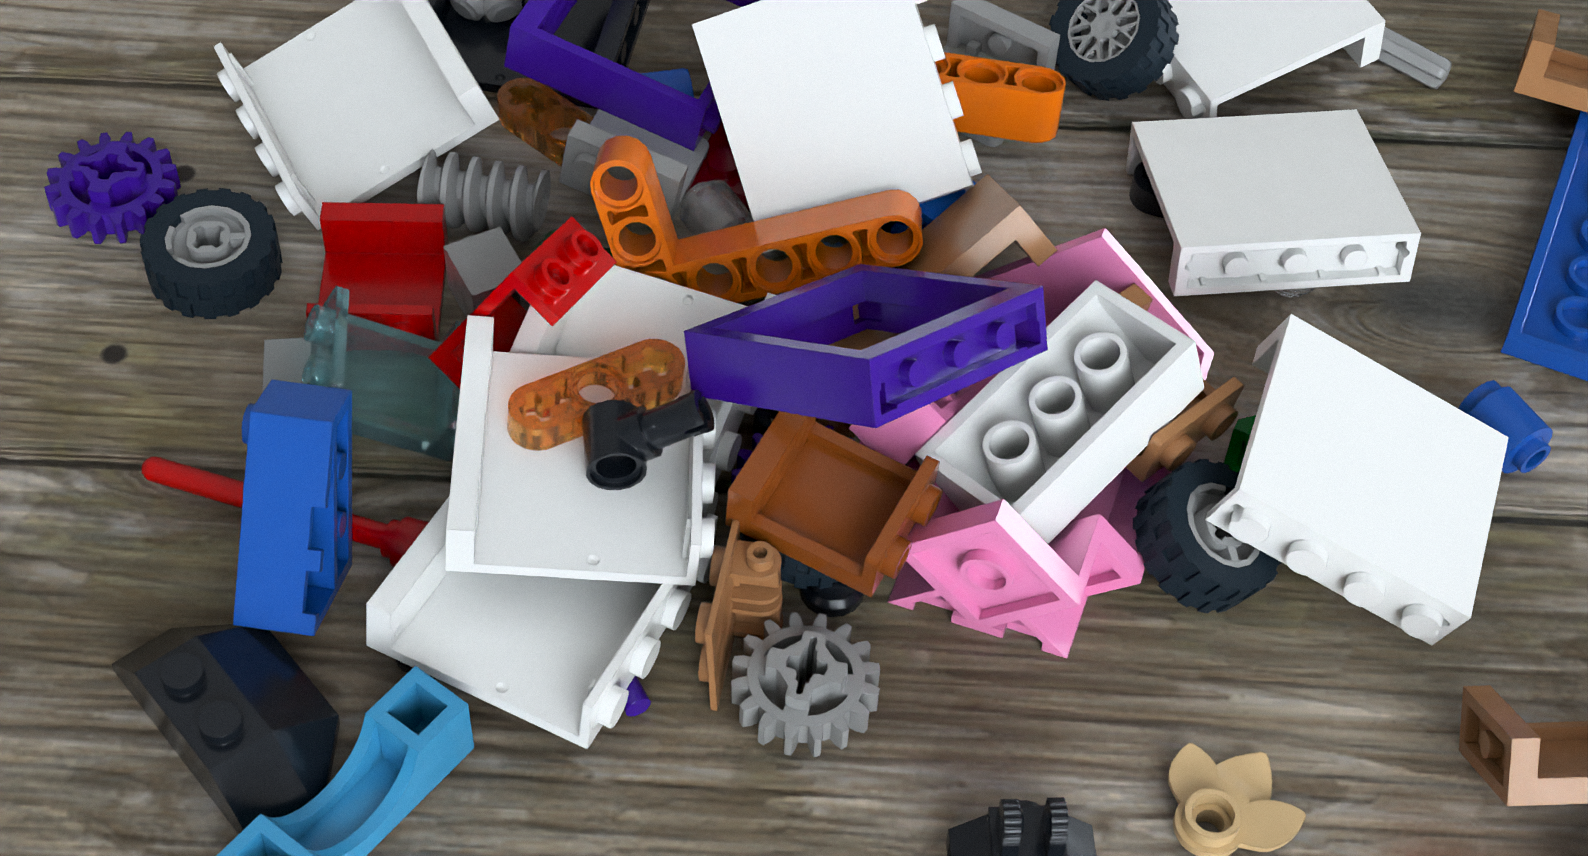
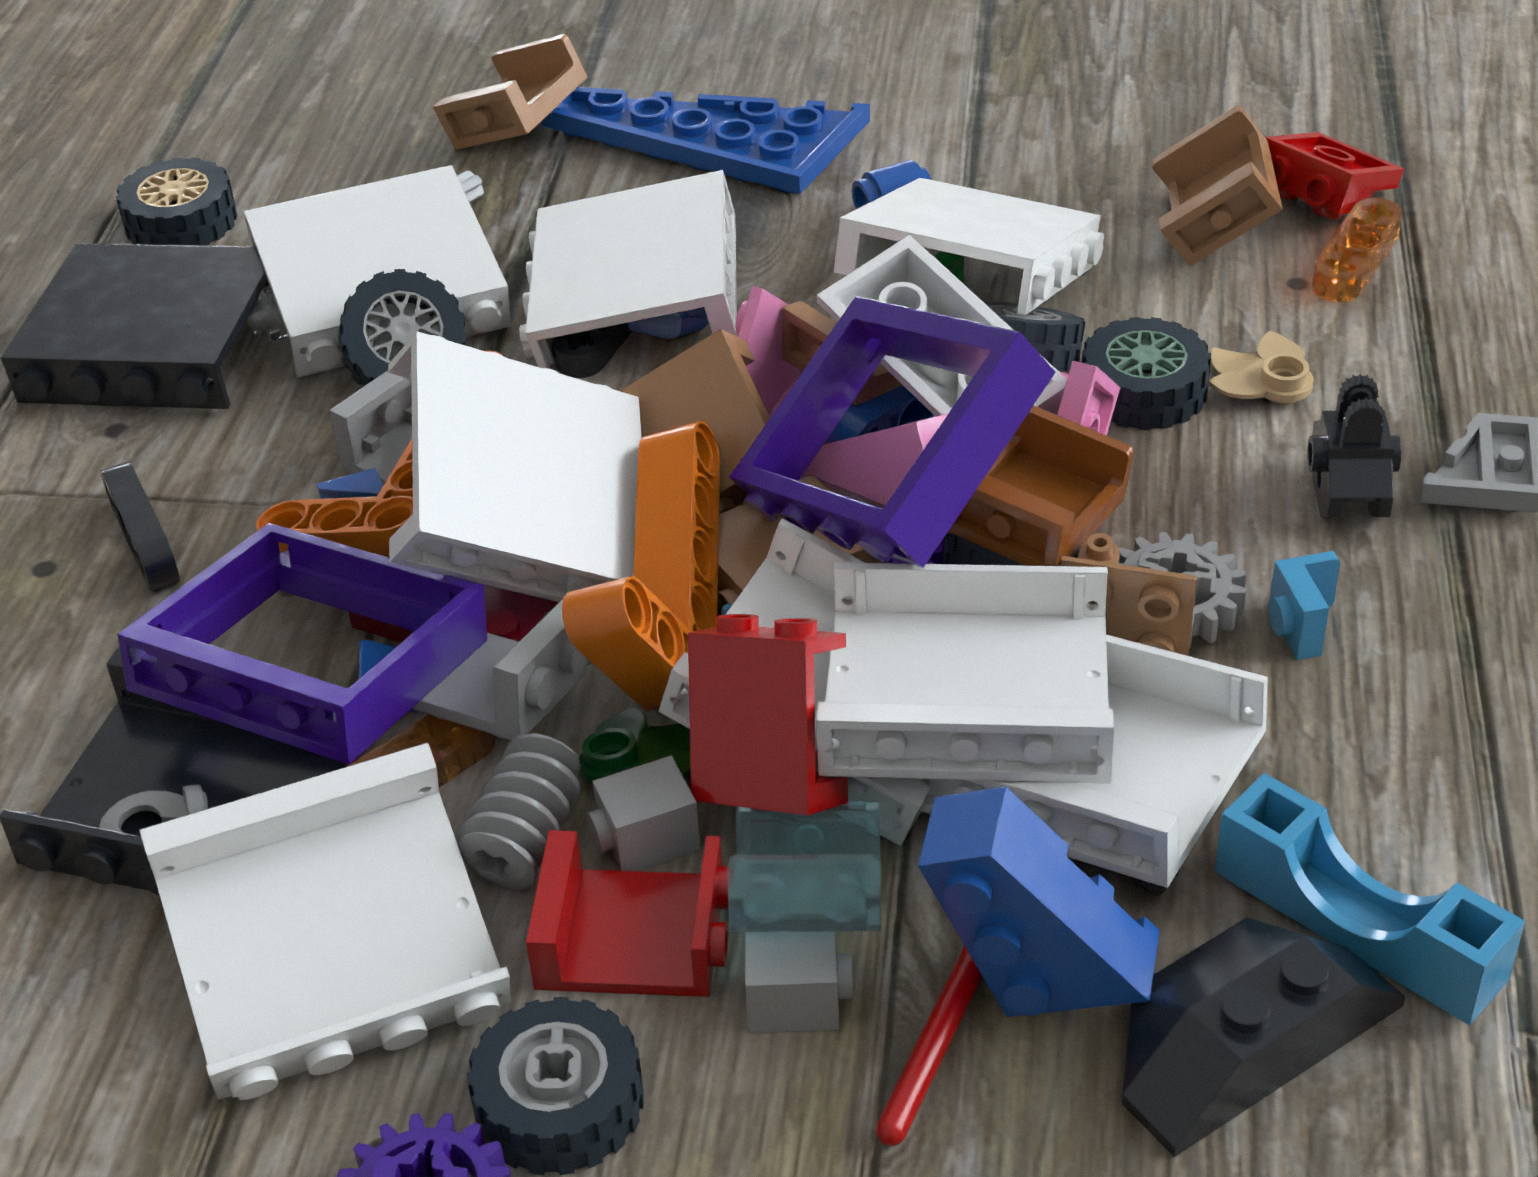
camera: 80 degrees left, 10 degrees down
clear orange beam [507,339,685,451] -> none
black pin [582,389,714,490] -> none
none -> black wheel [1082,317,1211,430]
none -> dark azure bracket [1268,551,1340,660]

